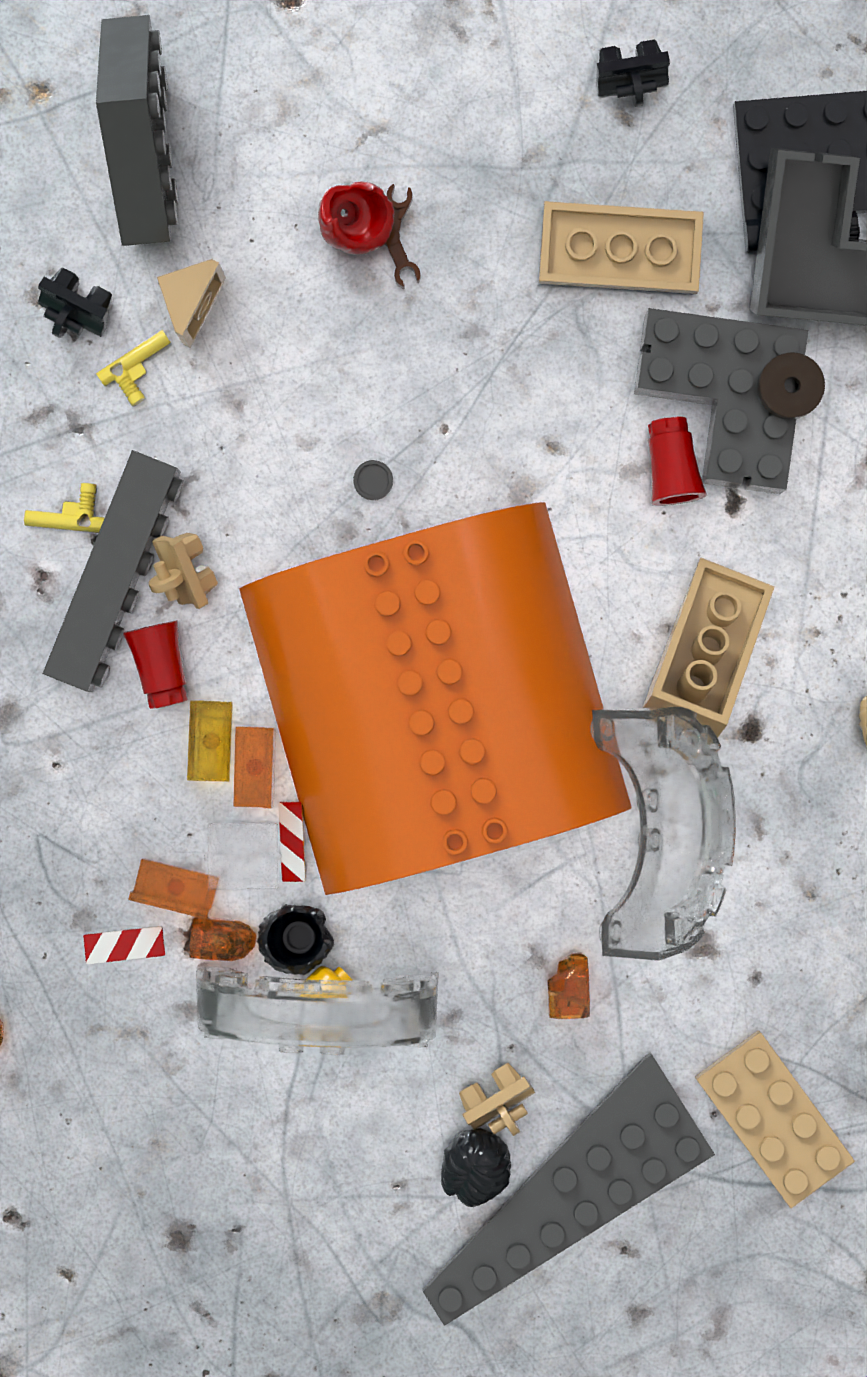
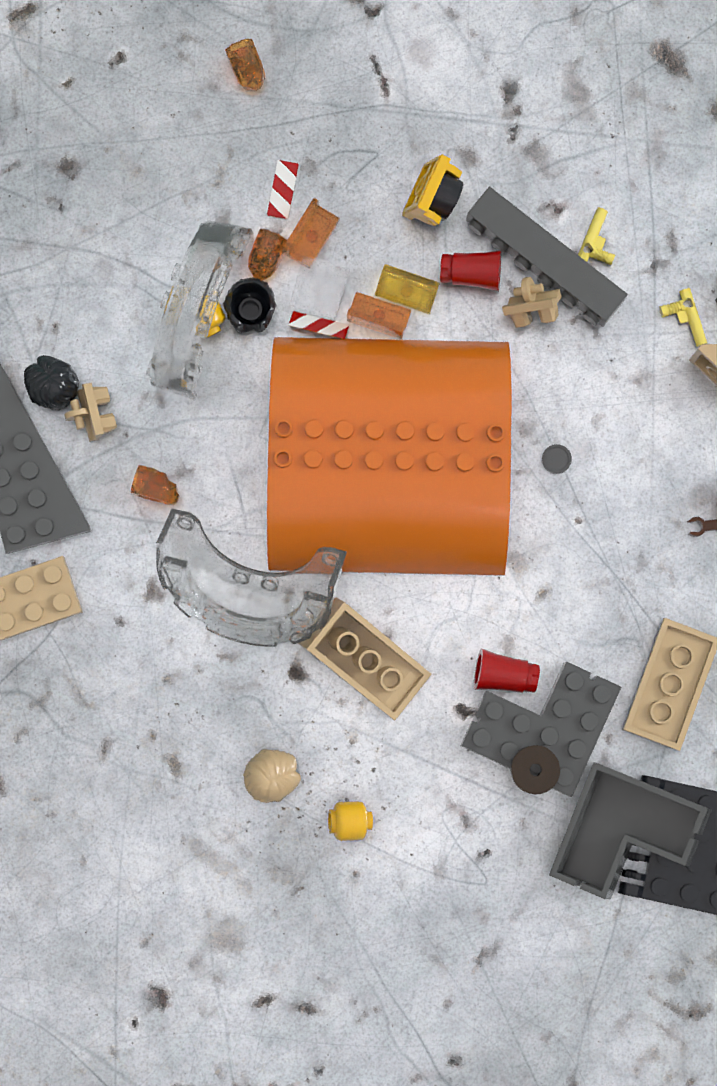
camera: 110 degrees right, 5 degrees down
none -> yellow piece [402,154,464,226]

